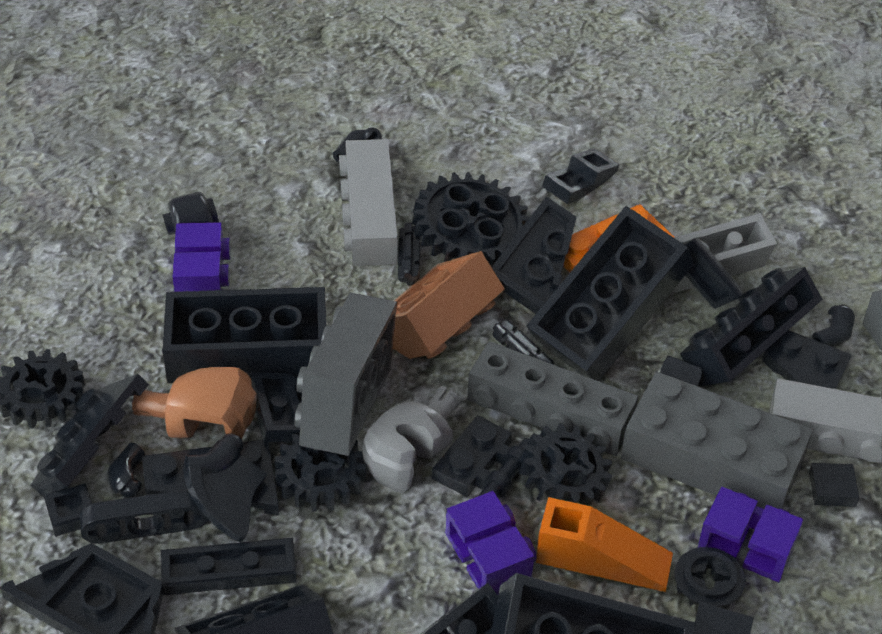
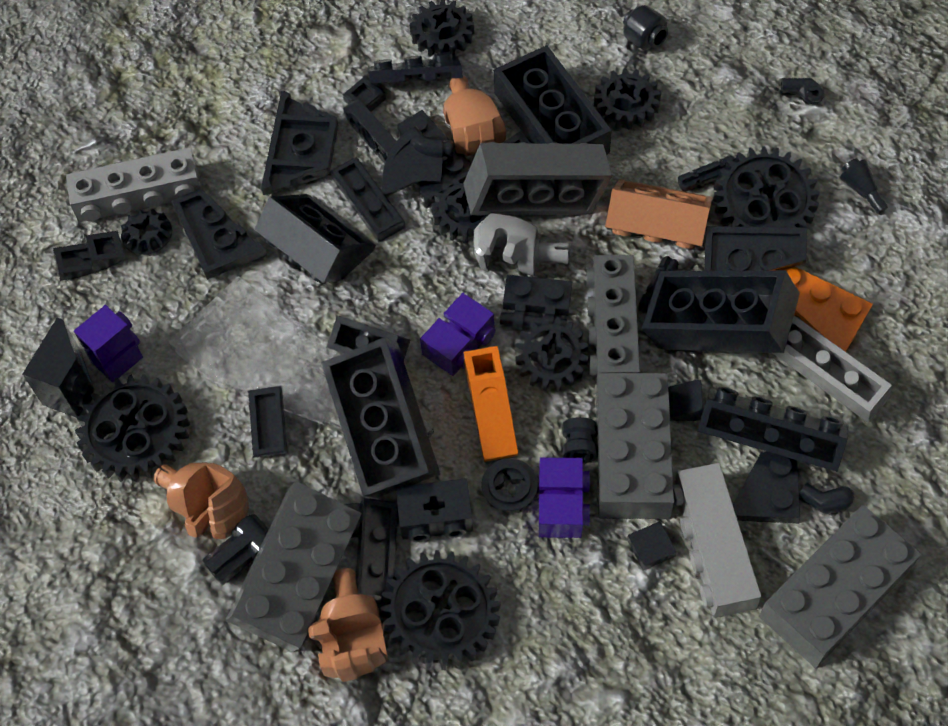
camera: 70 degrees right, 15 degrees up
black arm [107,442,146,499] -> none
dark purple piece [172,222,231,292] -> none
light grey brick [339,139,397,266] -> none
black slope [542,148,619,204] -> none
black tile [683,237,743,309] -> none
none -> black wheel [562,417,598,464]
none -> black gear [594,68,661,130]
none -> black cone [839,158,888,214]

